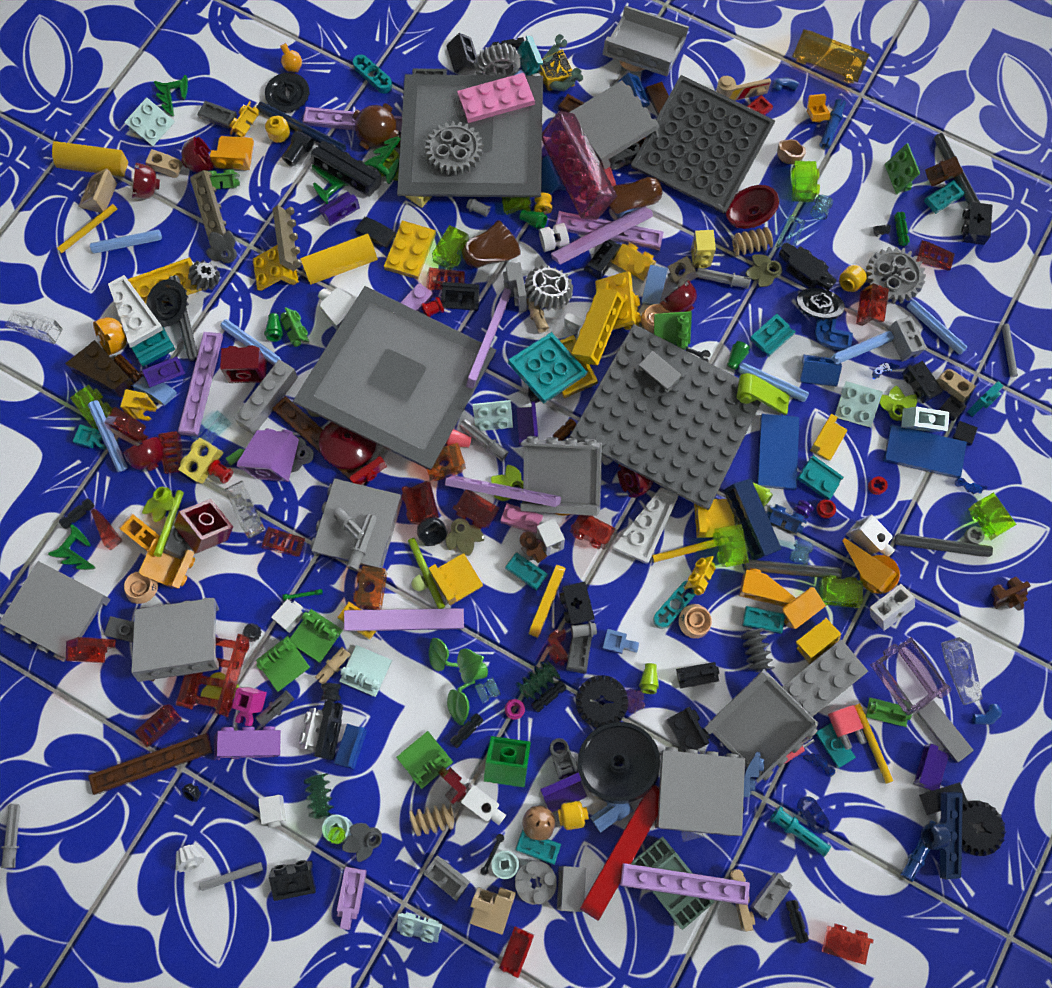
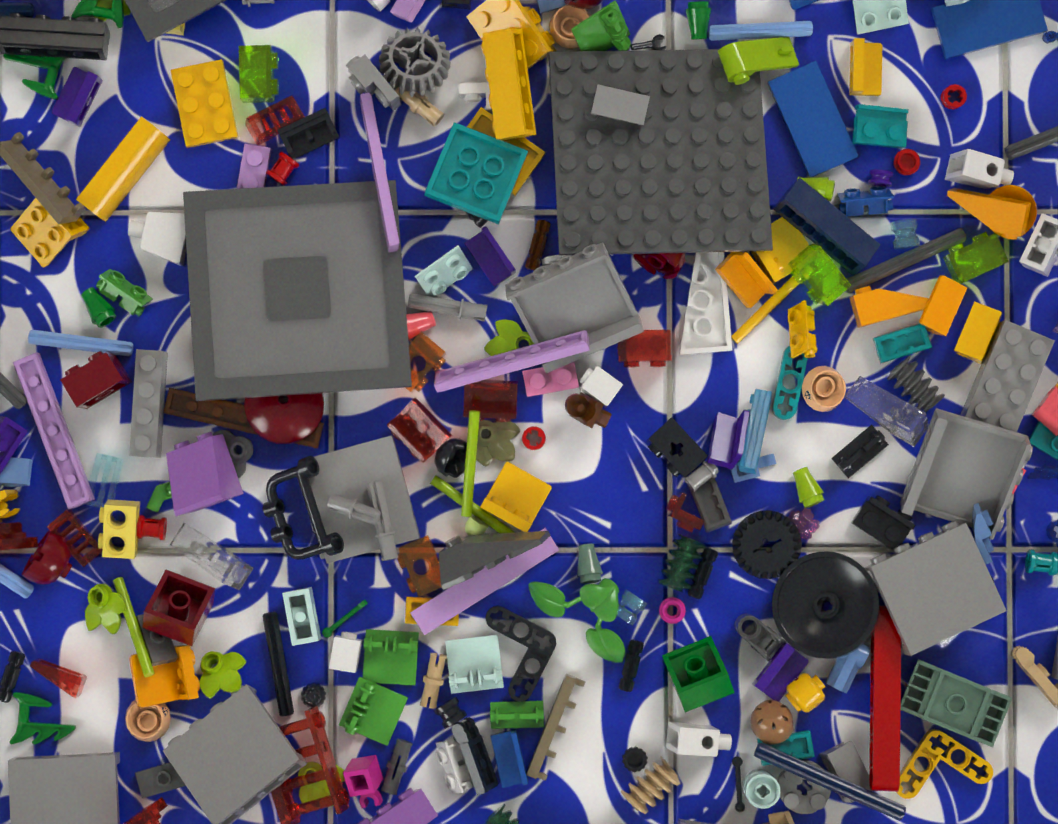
camera: 30 degrees left, 15 degrees up
light orange slope [118,513,160,551] -> none
clear red slope [262,527,305,557] -> none
red plate [350,456,387,485] -> none
black slope [355,216,396,248] -> none
bright green hinge [396,731,453,789] -> none
dark red bracket [438,766,467,804] -> none
reddish brown hair [462,220,521,268] -> none
teal plate [505,552,548,591] -> none
yellow beam [529,565,566,638] -> none
lavender tile [620,863,750,905] -> none
none -> lime plate [199,651,246,699]
none -> black axle [262,612,294,717]
none -> black bar [263,456,344,560]
none -> light aqua brick [282,587,321,646]
none -> dark grey wedge [439,531,551,590]
none -> lime bar [461,410,480,517]
none -> black beam [485,606,557,702]
none -> bright green hinge [490,701,544,729]
none -> red bush [522,426,546,450]
none -> dark tan hinge [526,674,585,781]
none -> sand green cone [577,544,603,584]
none -> black piece [622,746,648,772]
none -> panel [707,410,750,469]
none -> light orange panel [715,252,778,308]
none -> dark azure piece [737,389,772,474]
none -> dark blue axle [754,743,906,821]
none -> clear slope [845,376,929,447]
none -> yellow beam [896,729,993,799]

